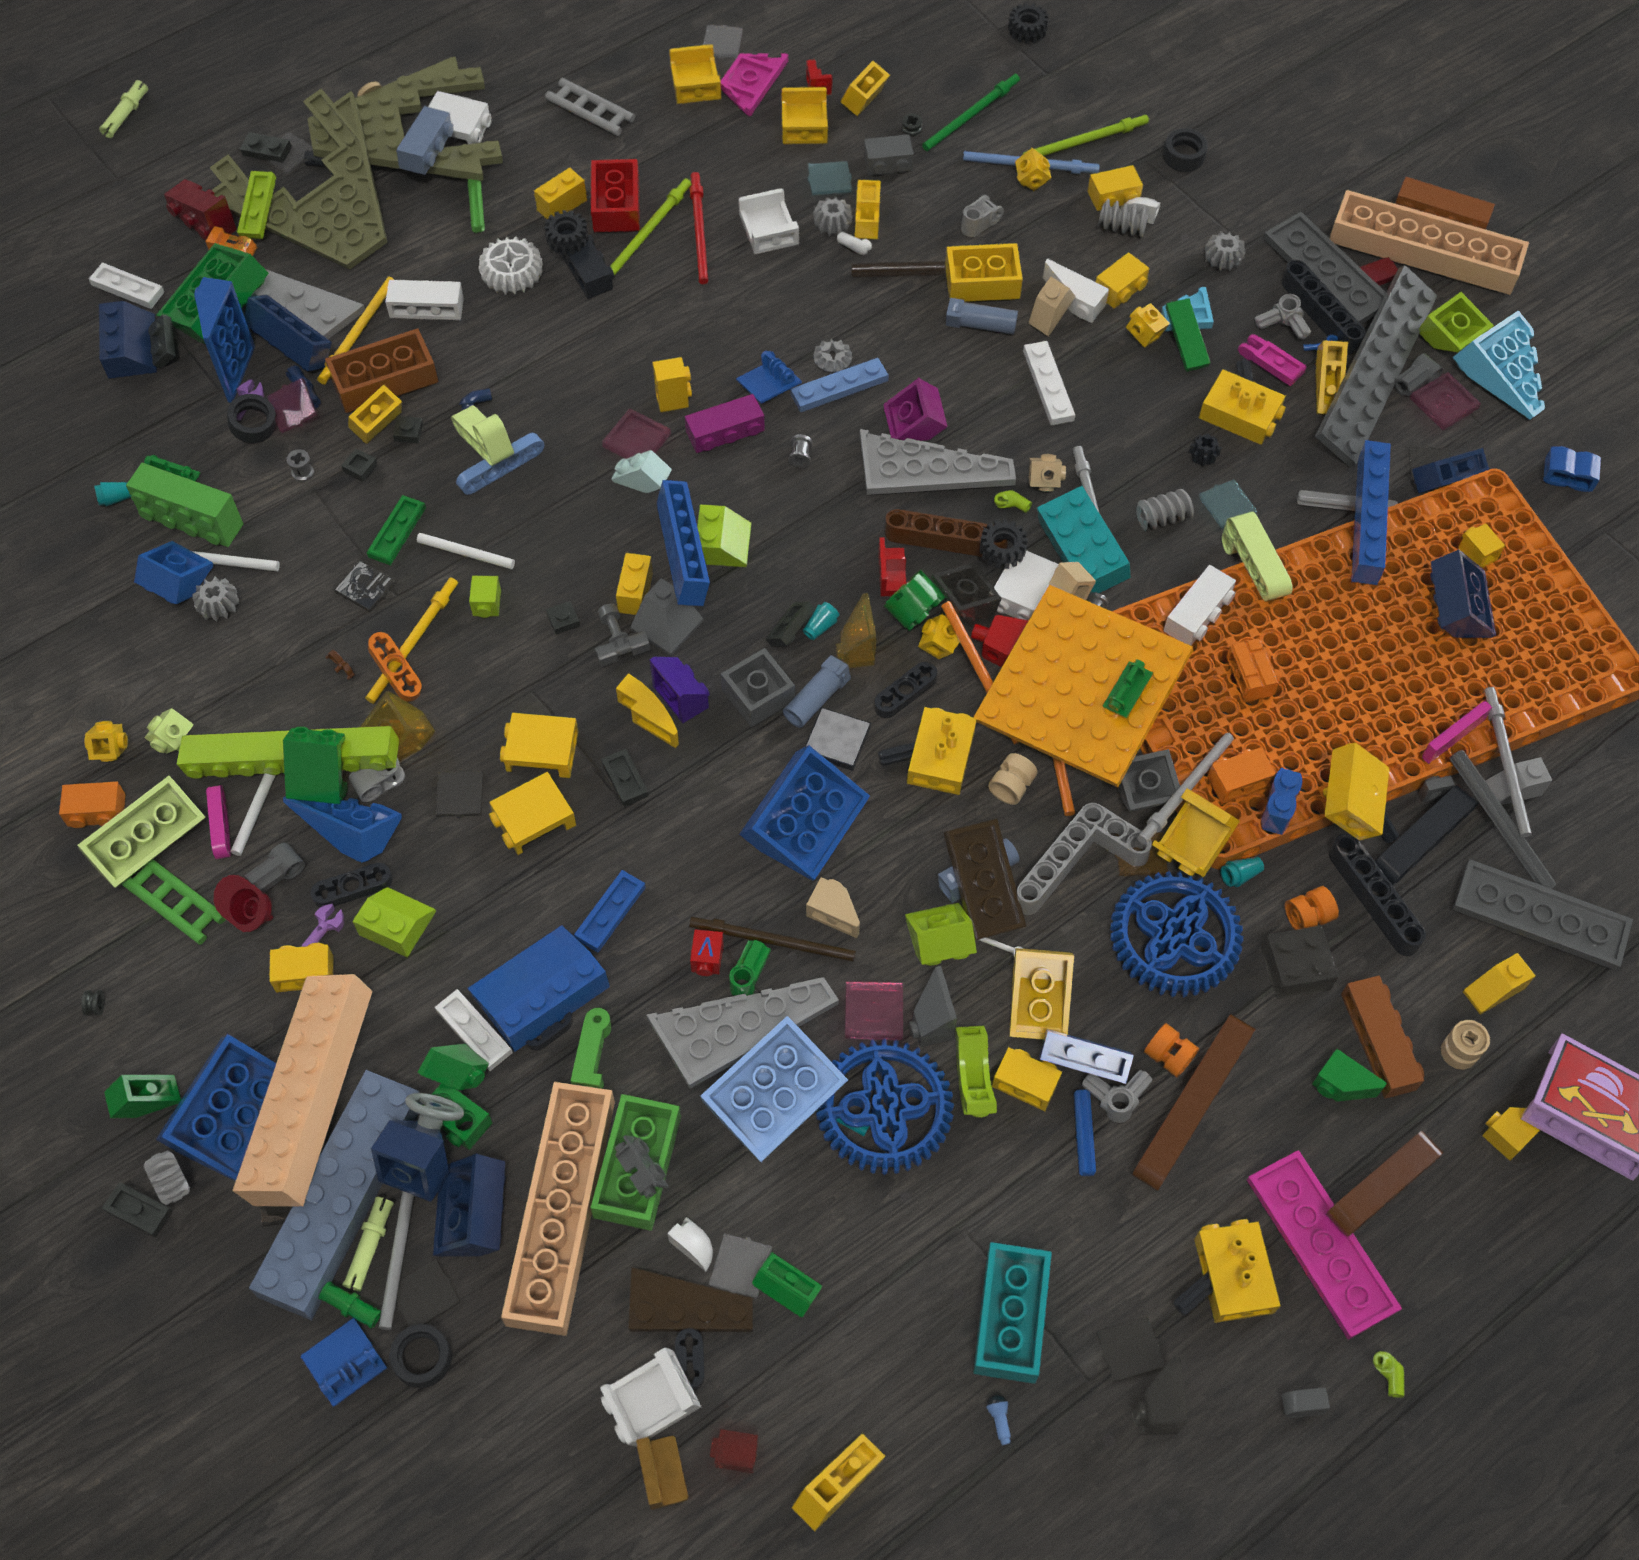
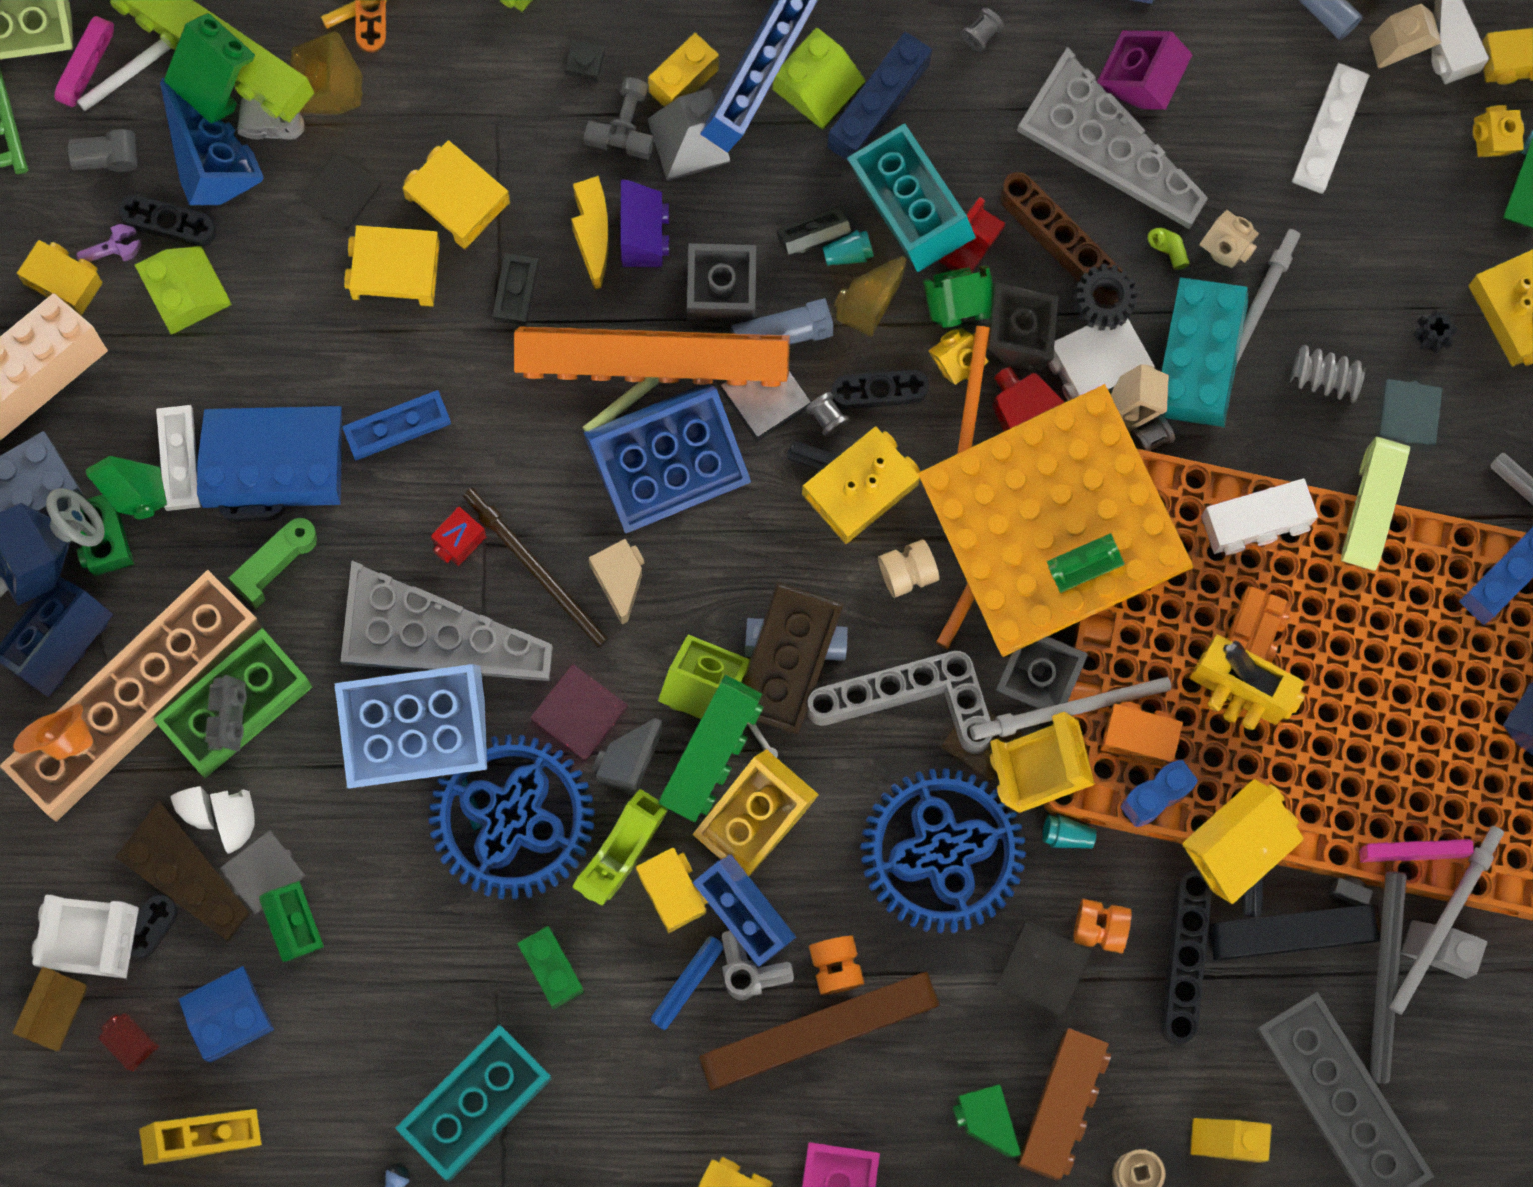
camera: 30 degrees right, 15 degrees up
dark red piece [213,875,274,932] -> none
green piece [729,940,771,996] -> none
none -> orange piece [13,704,93,760]
none -> white brick [171,786,214,829]
none -> blue slope [179,966,275,1063]
none -> orange brick [514,326,790,387]
none -> green brick [517,926,584,1010]
none -> yellowish green bar [583,377,660,432]
none -> green brick [658,674,764,822]
none -> flat silver bush [806,392,850,437]
none -> dark blue brick [827,31,932,162]
none -> teal brick [847,123,976,272]
none -> yellow piece [1190,634,1305,730]

